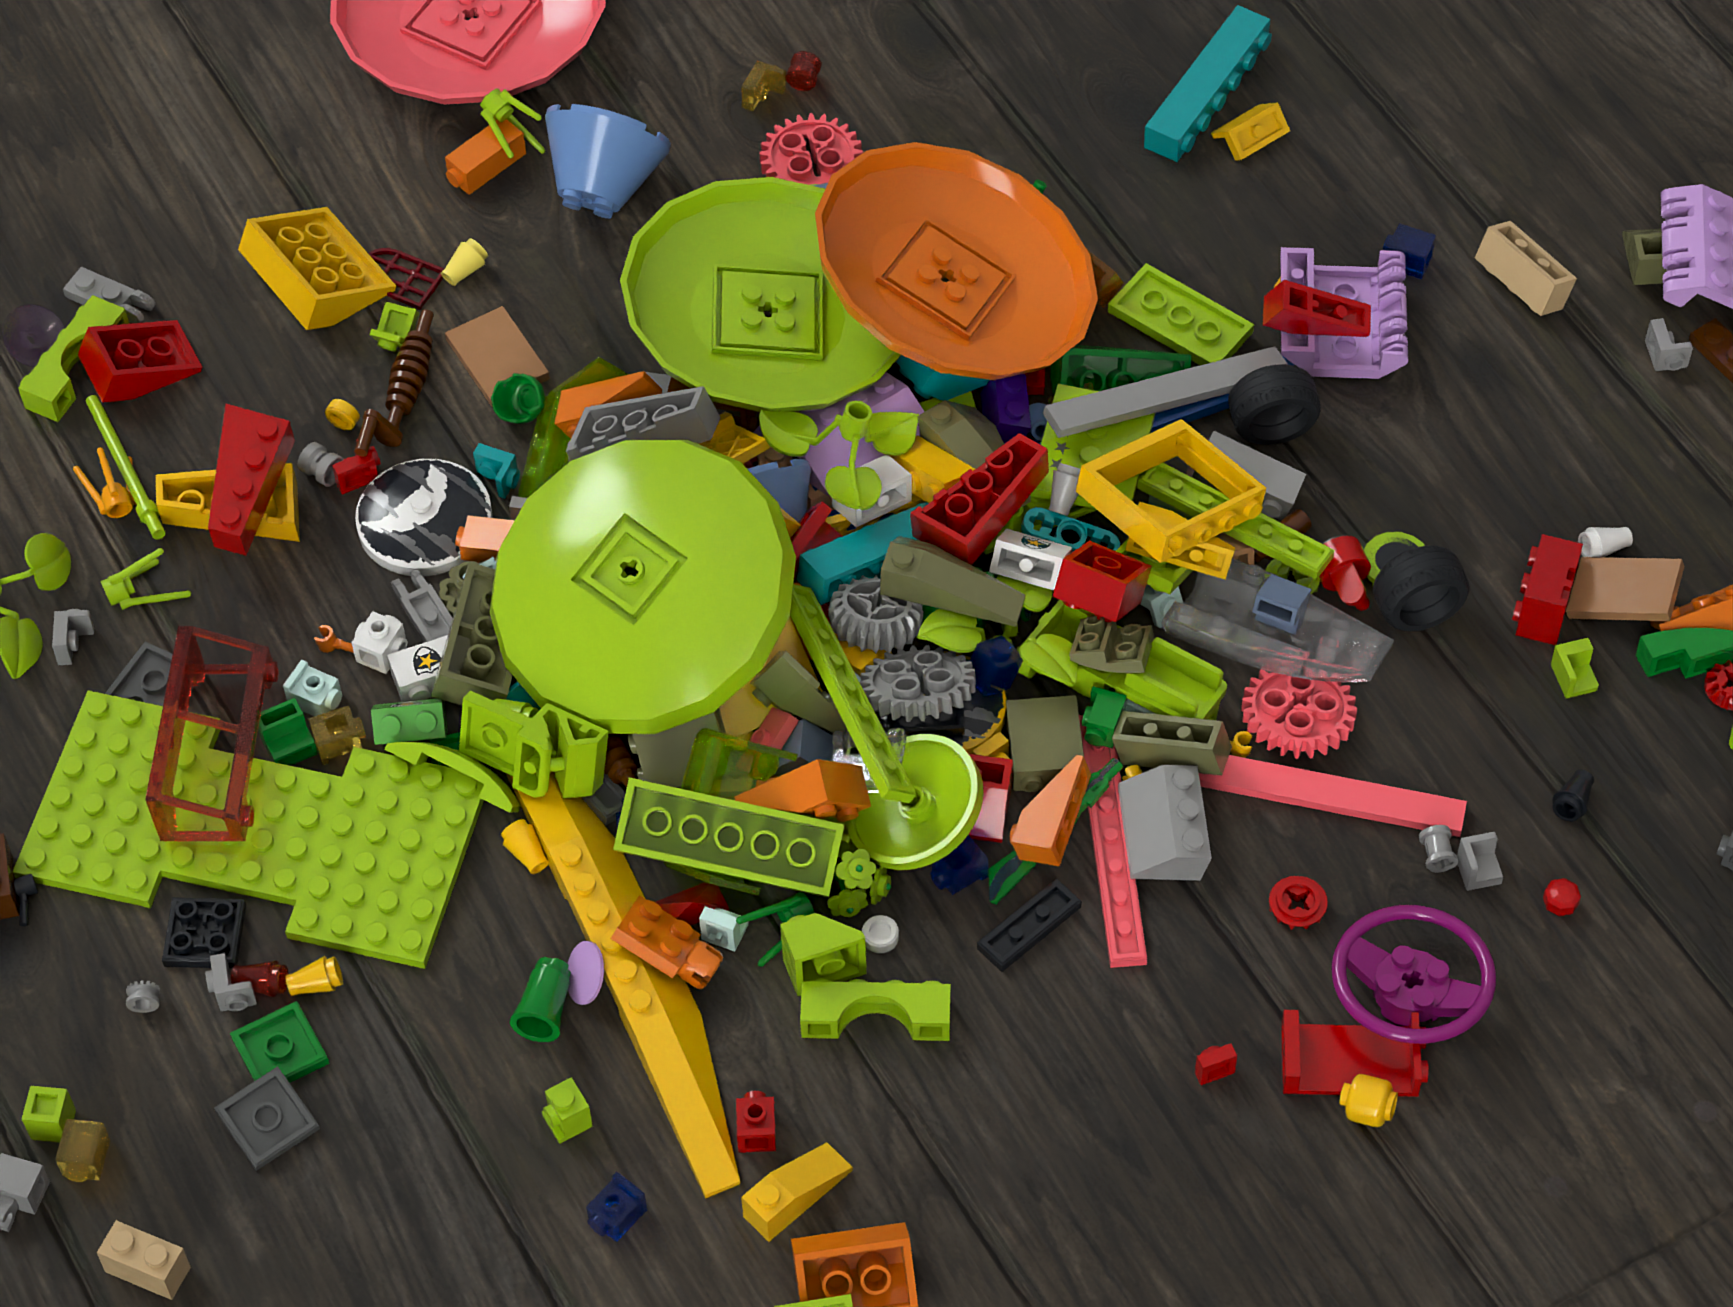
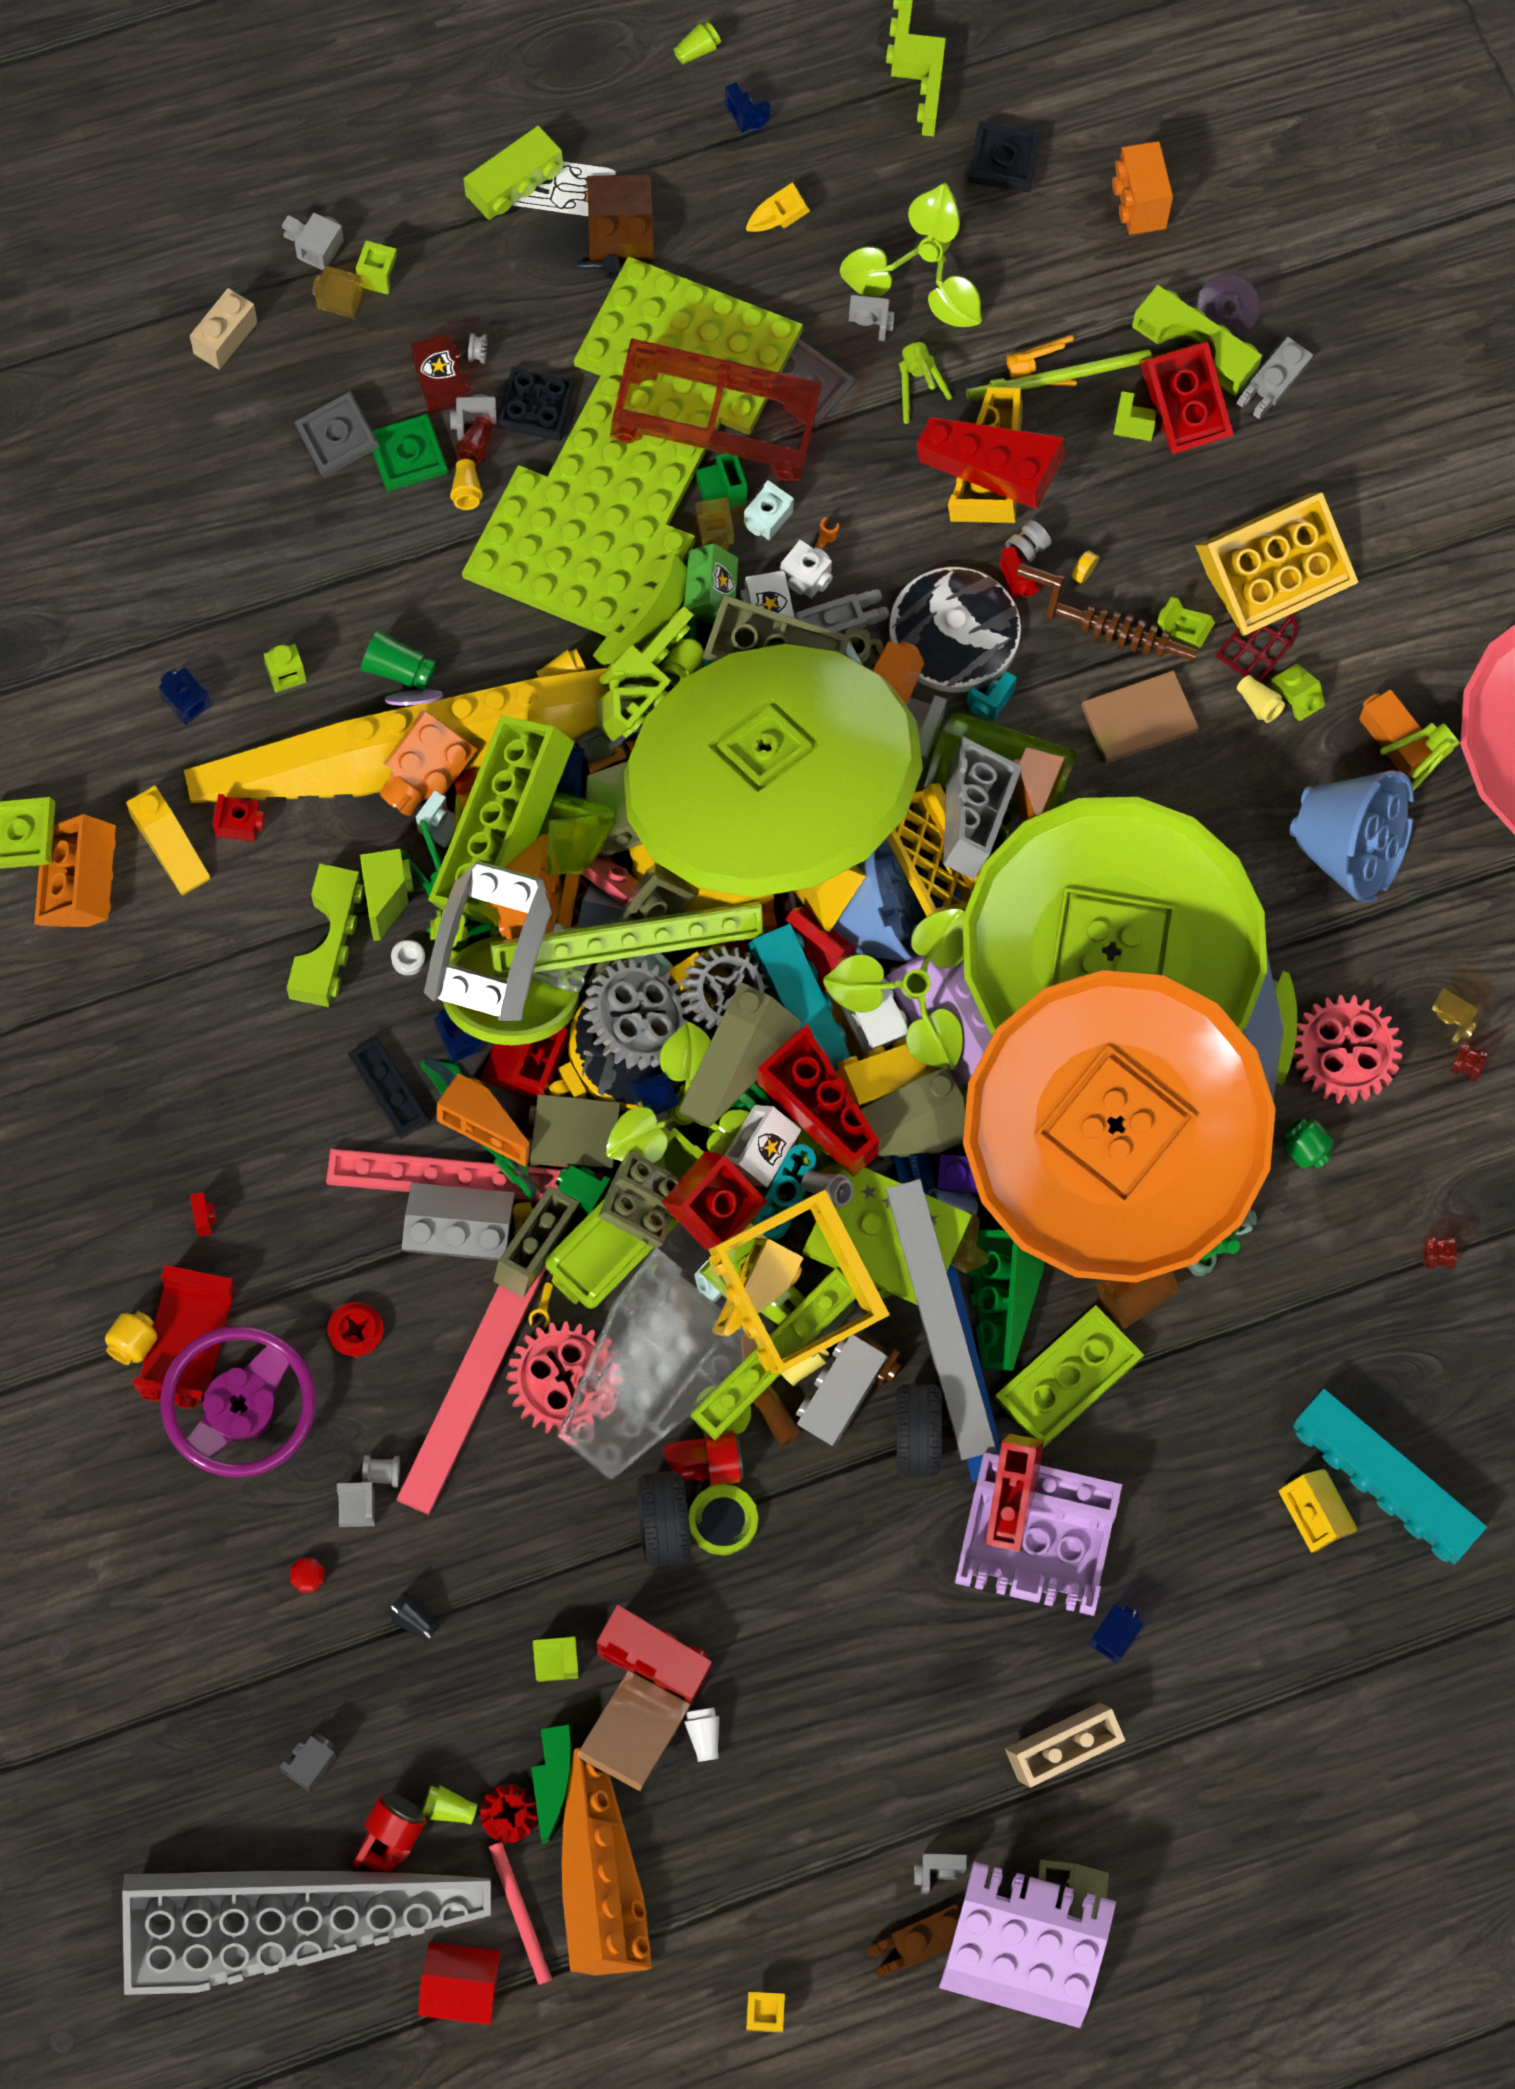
camera: 95 degrees right, 15 degrees up
green hair [491,373,546,424] -> none
sand blue piece [1252,574,1312,635] -> none
none -> clear red brick [411,334,470,414]
none -> light grey wedge [424,861,553,1021]
none -> lime panel [1113,391,1157,441]
none -> lime bracket [1270,664,1325,721]
none -> clear red wheel [1423,1235,1457,1270]

